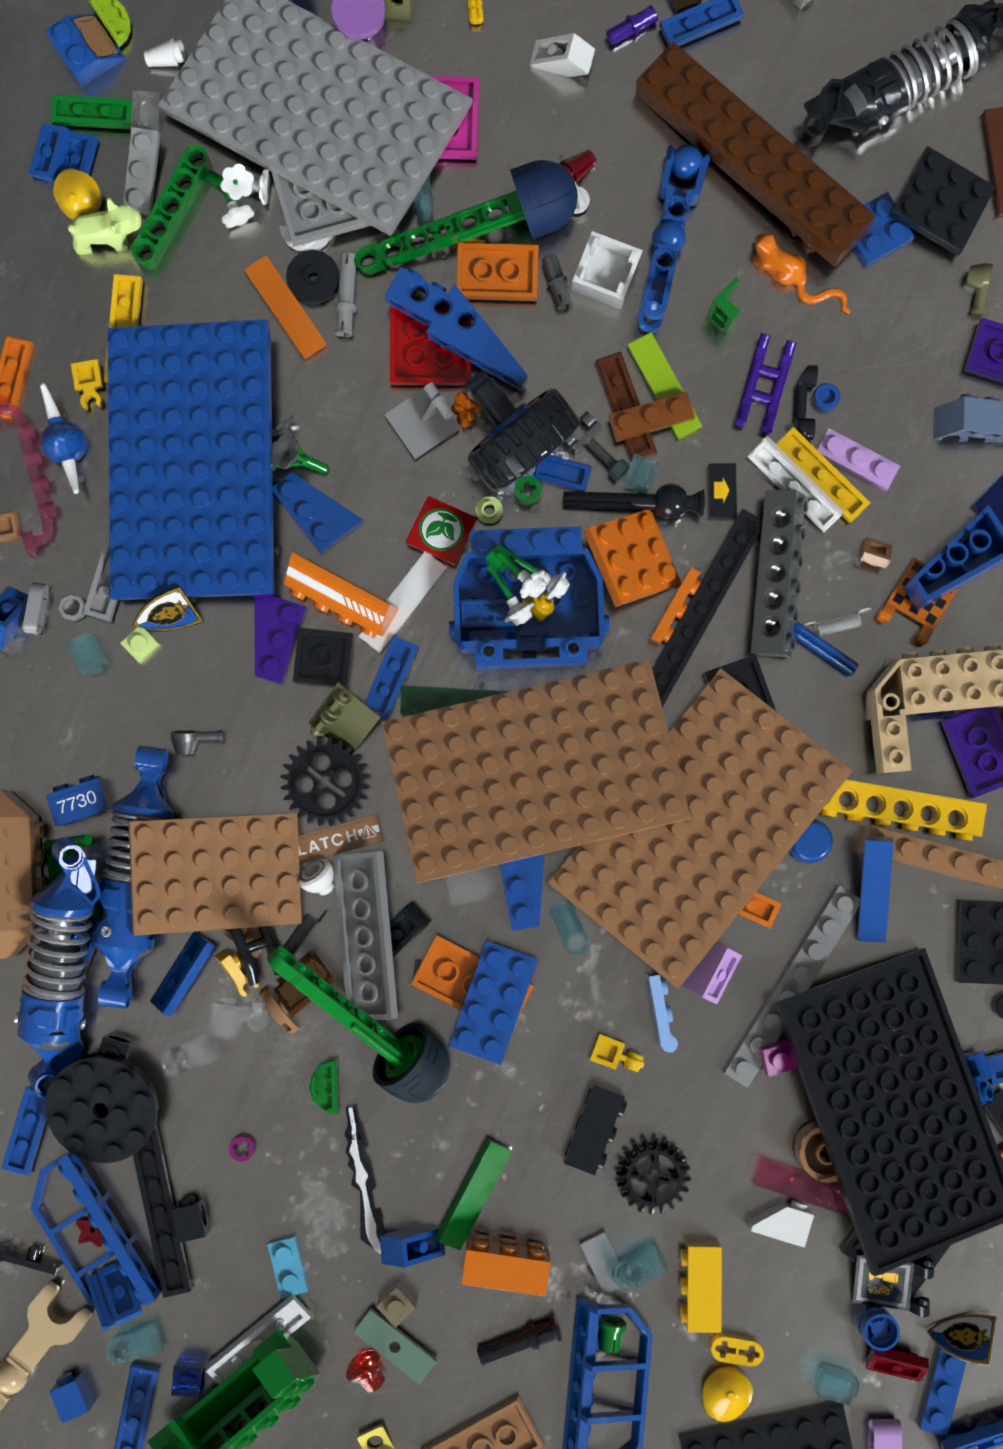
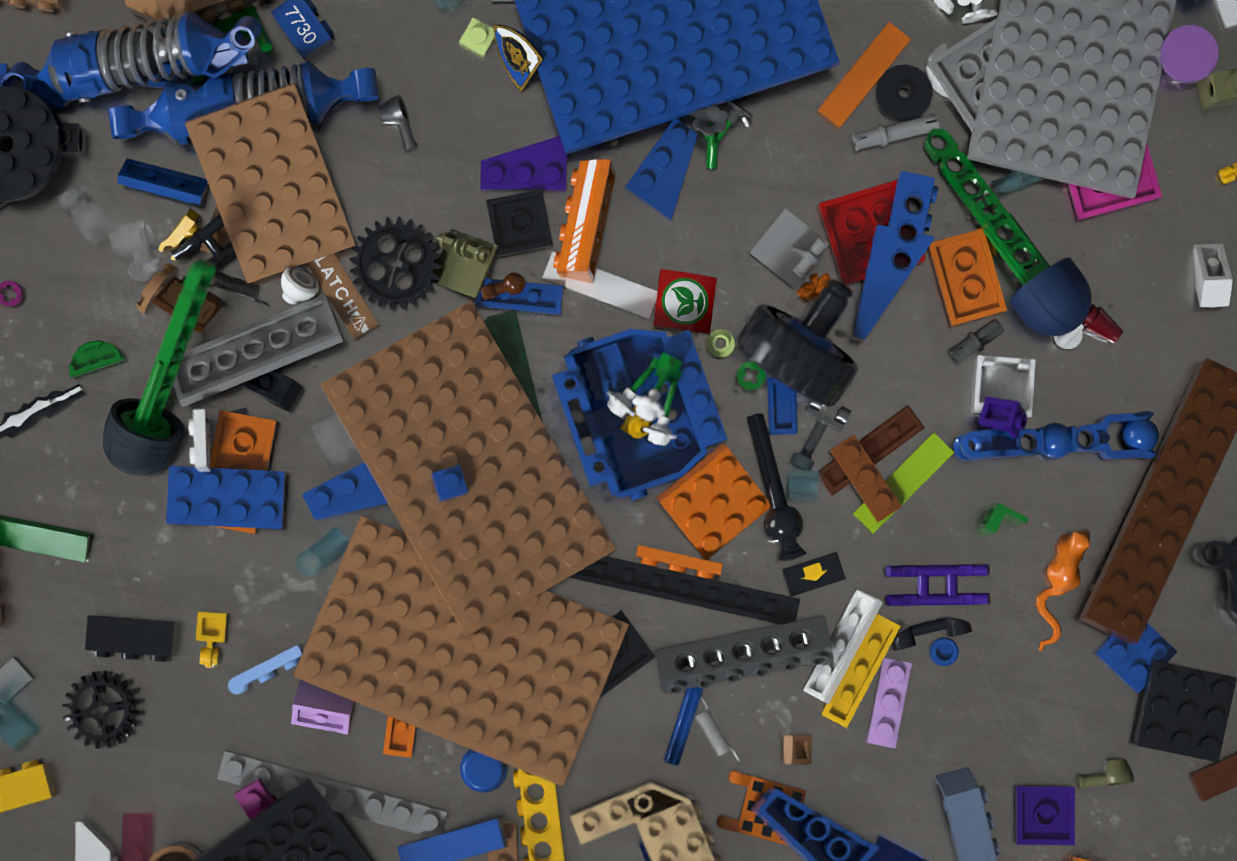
camera: 80 degrees right, 0 degrees up
none -> white plate [189,409,214,472]
none -> blue plate [431,465,468,503]
none -> reddish brown arm [480,272,526,301]
none -> dark purple bracket [978,396,1027,438]

